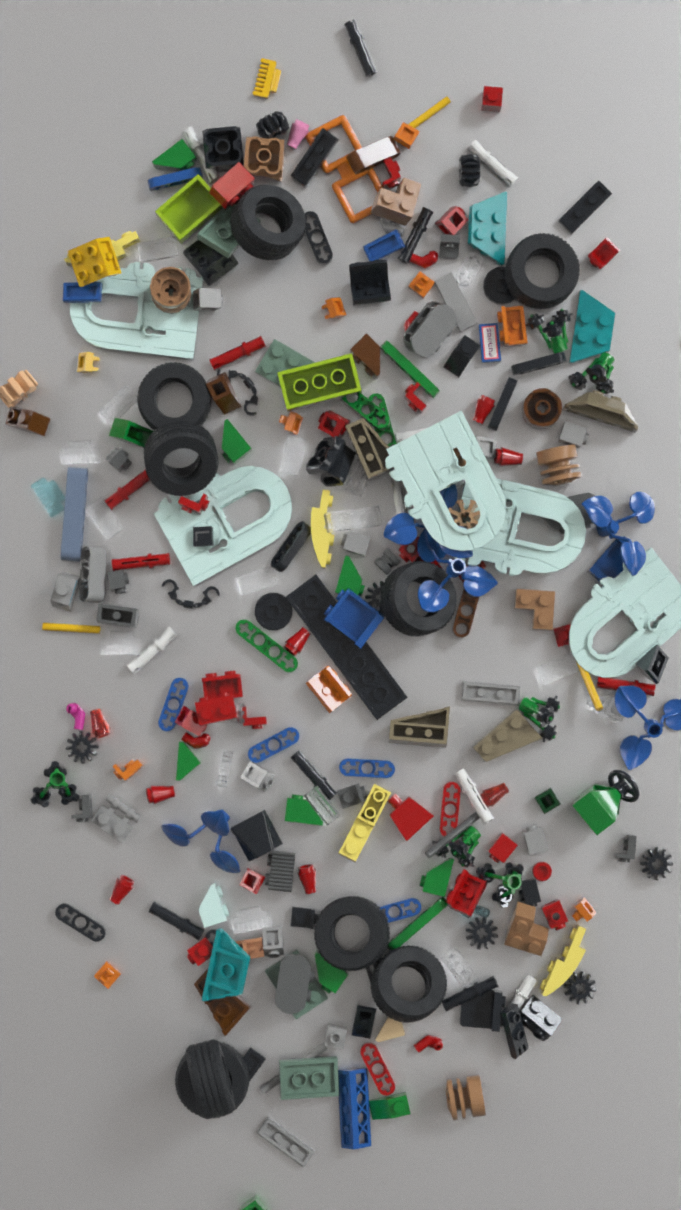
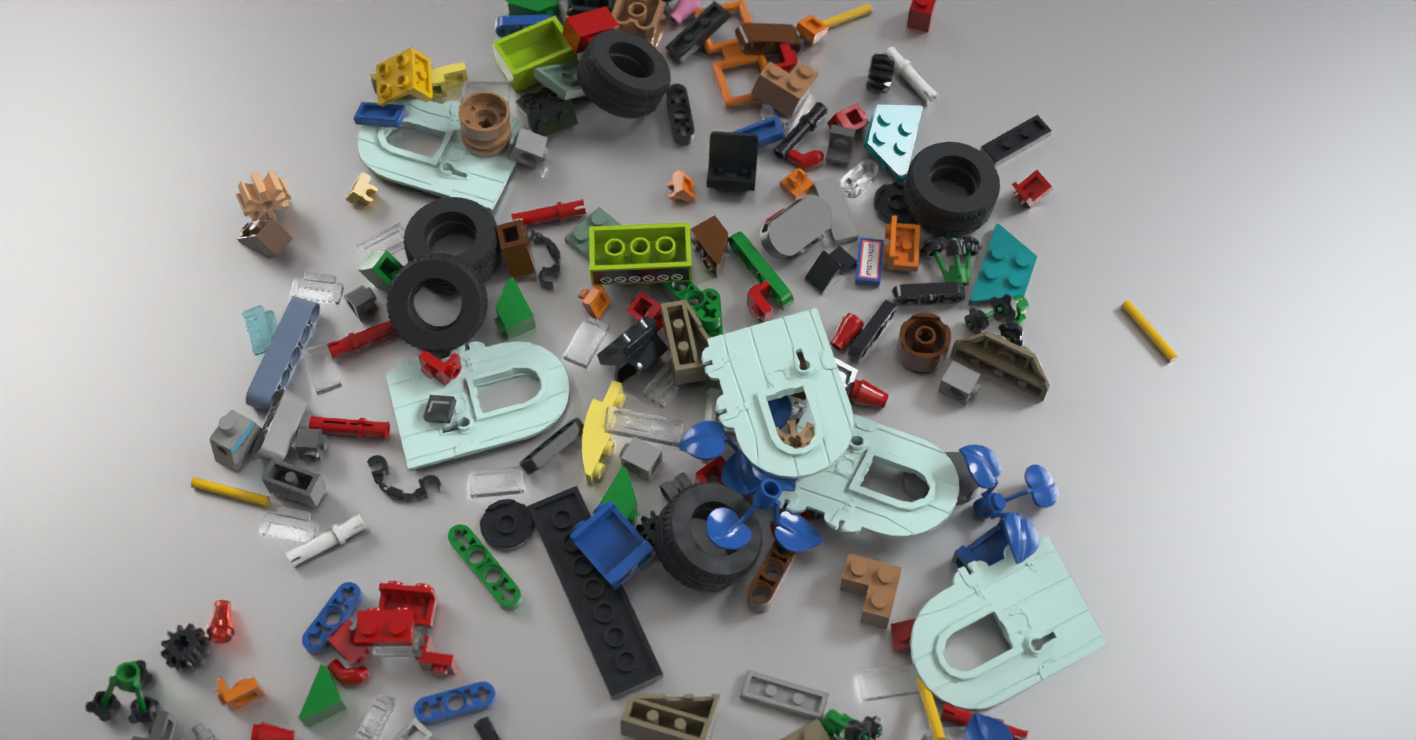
camera: 15 degrees right, 25 degrees down
dark pink arm [66,703,85,730] -> none
red cone [284,627,311,656] -> none
orange bracket [306,666,352,713] -> none
medium nougat wheel [536,445,582,486] -> none
black slope [635,645,669,684] -> none

